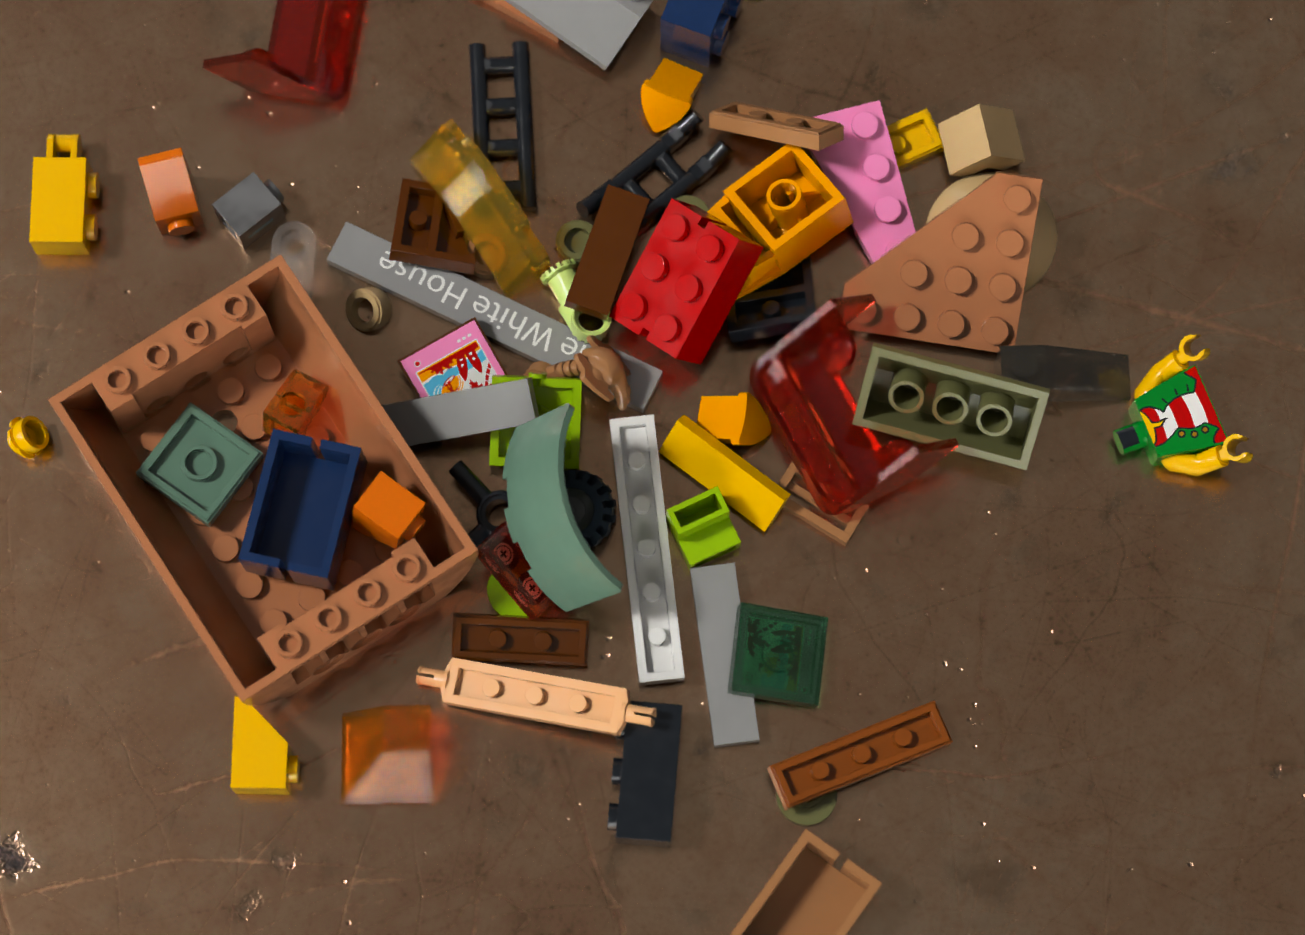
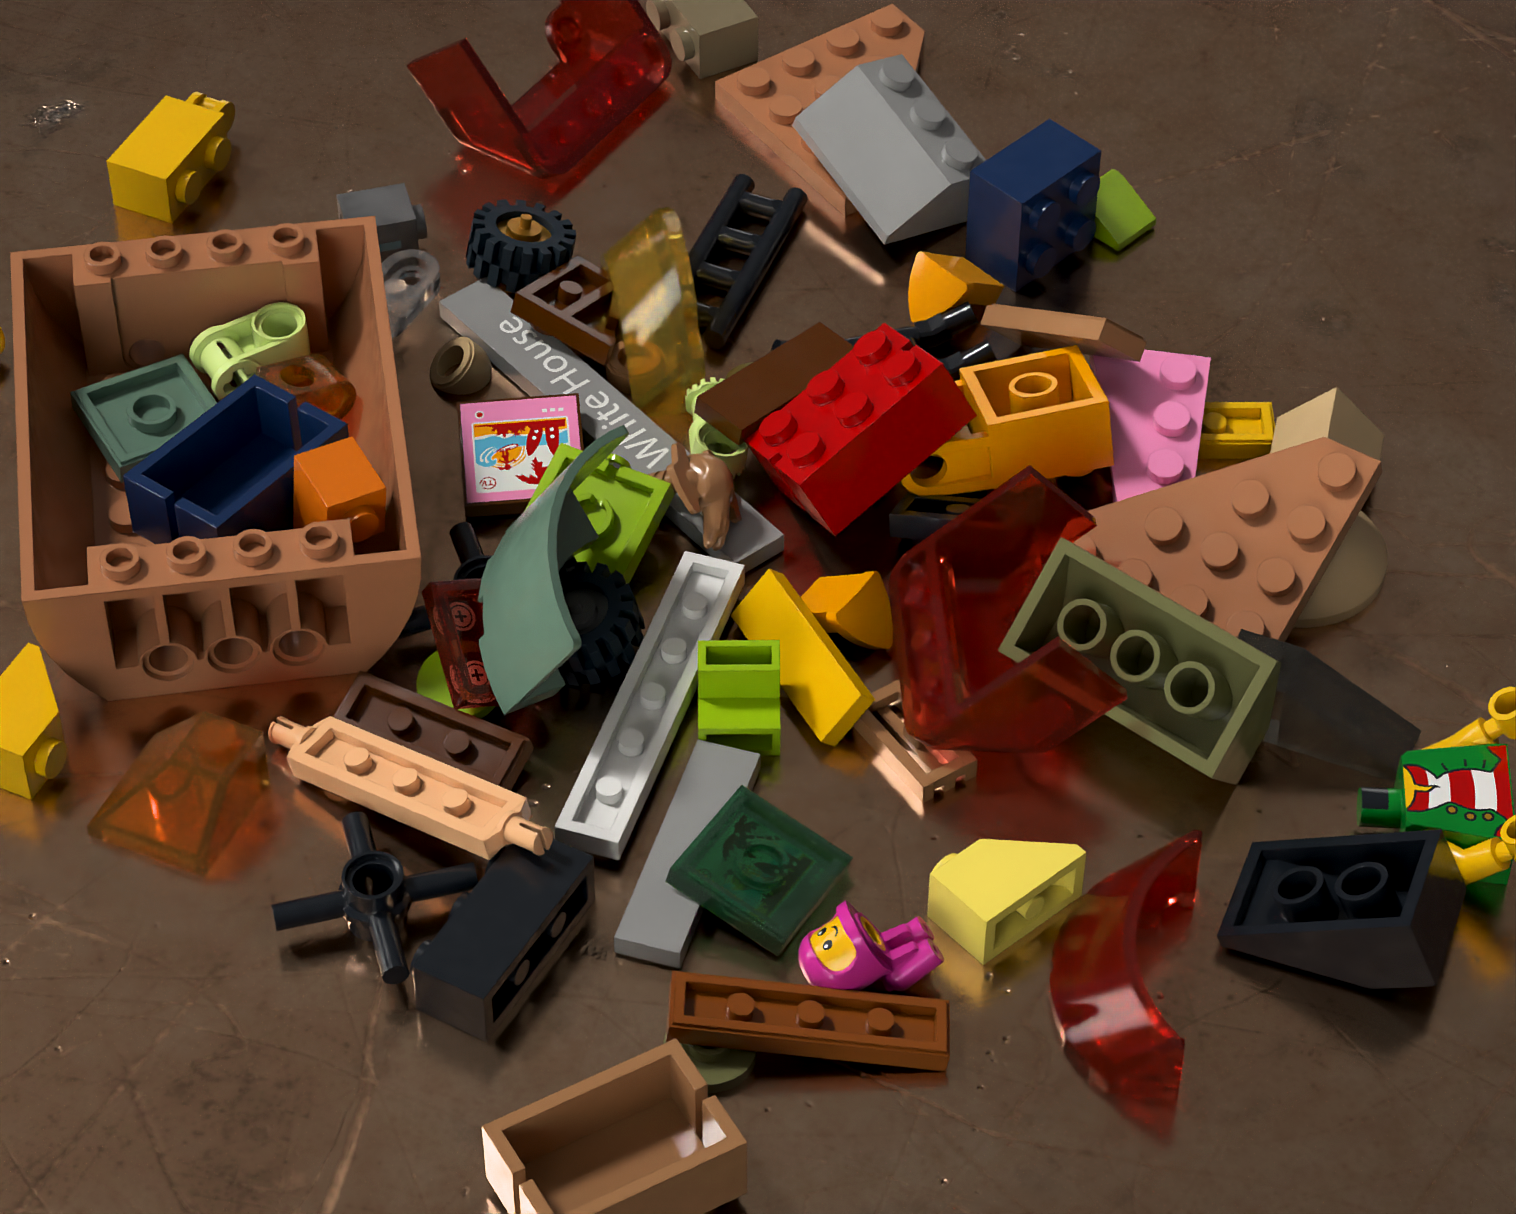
camera: 25 degrees right, 30 degrees down
orange slope [137,147,204,236] -> none
light grey tile [382,377,539,446] -> none
none -> yellowish green piece [189,302,312,401]
none -> black bar [271,812,478,984]
none -> black wheel [466,199,576,293]
none -> dark pink piece [798,900,944,992]
none -> light yellow slope [927,839,1086,965]
none -> clear red windscreen [1048,829,1203,1100]
none -> black slope [1217,829,1467,989]

